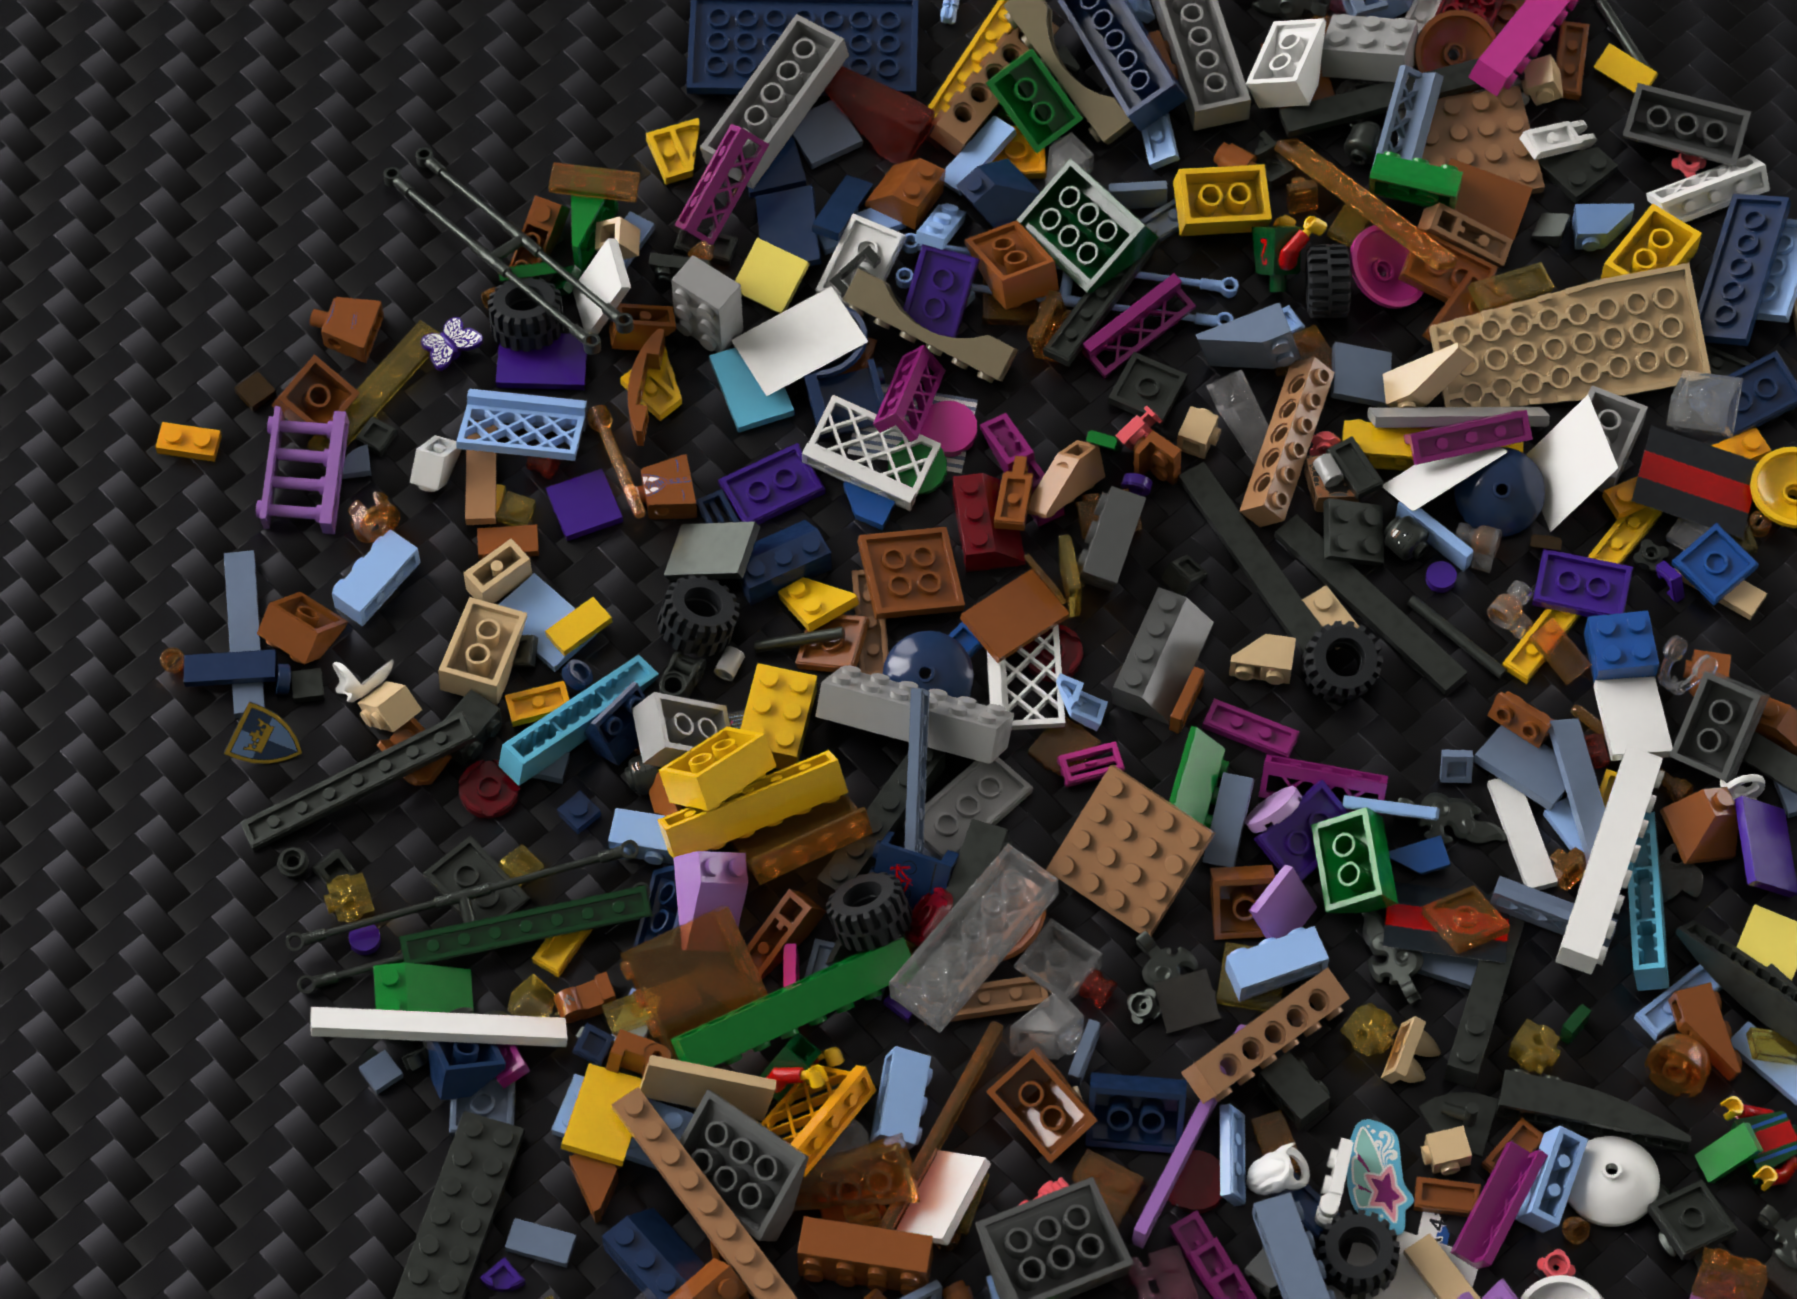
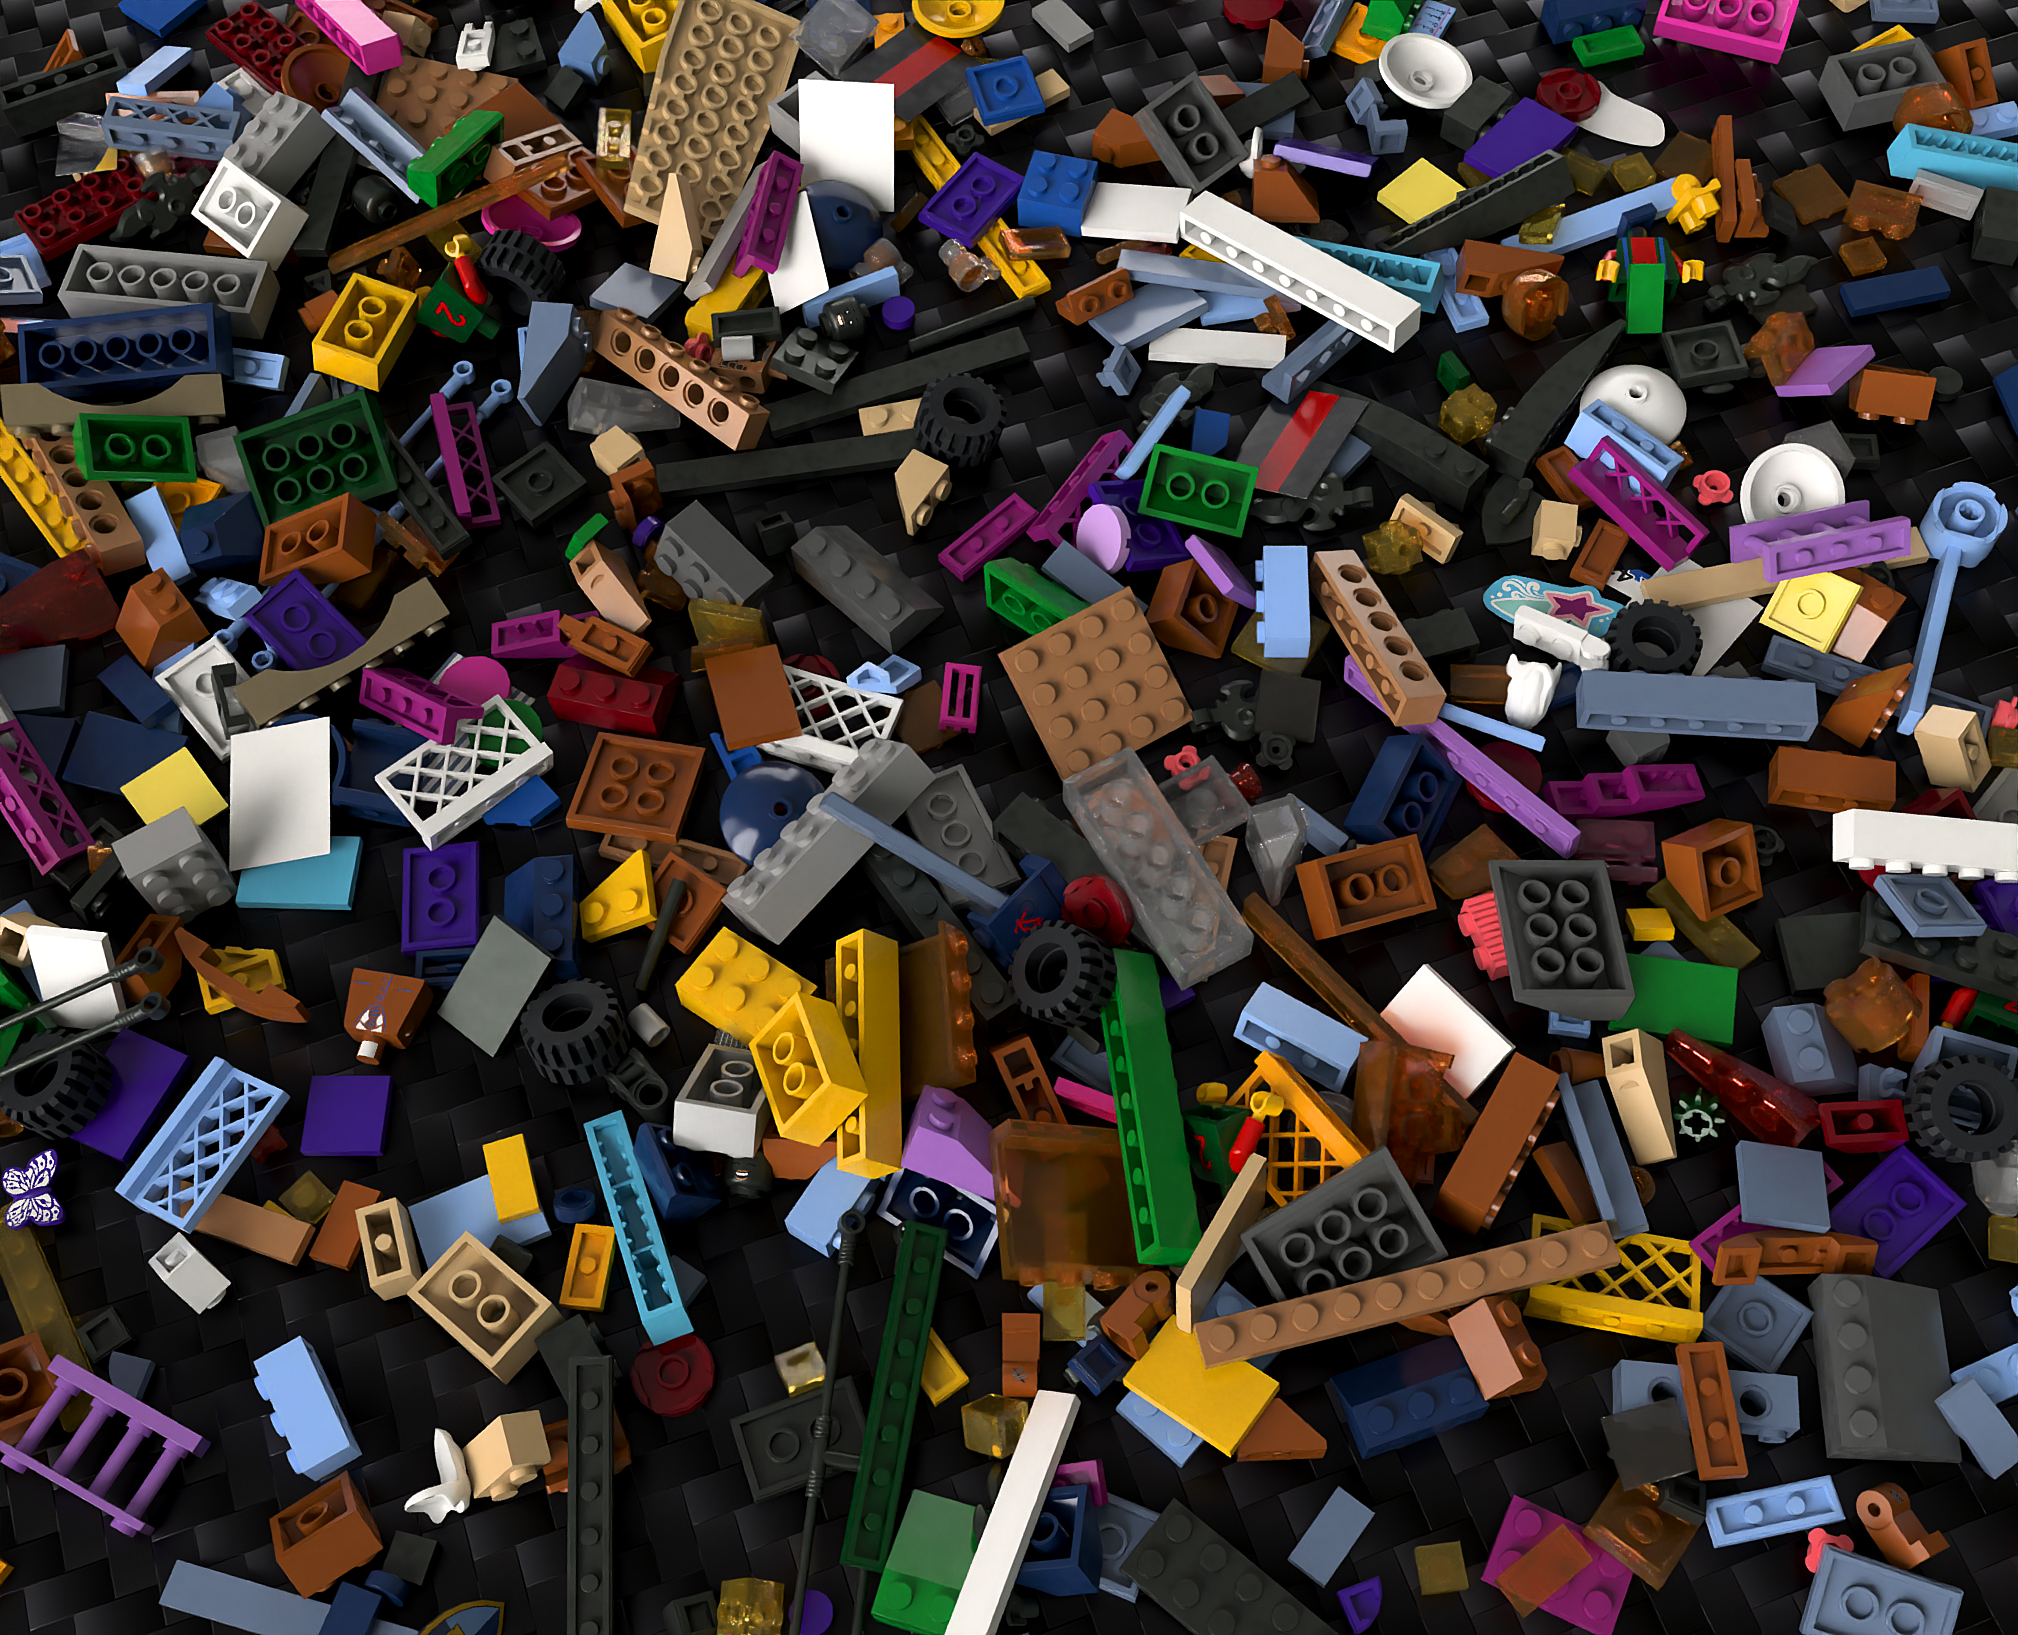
camera: 65 degrees left, 0 degrees up
clear orange piece [348,492,400,543] -> none
dark blue plate [557,790,601,835] -> none
clear orange piece [586,405,645,519] -> none
coral plate [1115,406,1163,451] -> none
dark orange tile [1169,666,1205,734] -> none
clear orange tile [1422,885,1510,954] -> none
dark purple tile [1656,561,1685,603] -> none
clear piece [1658,635,1718,695] -> none
none -> coral plate [1164,745,1209,786]

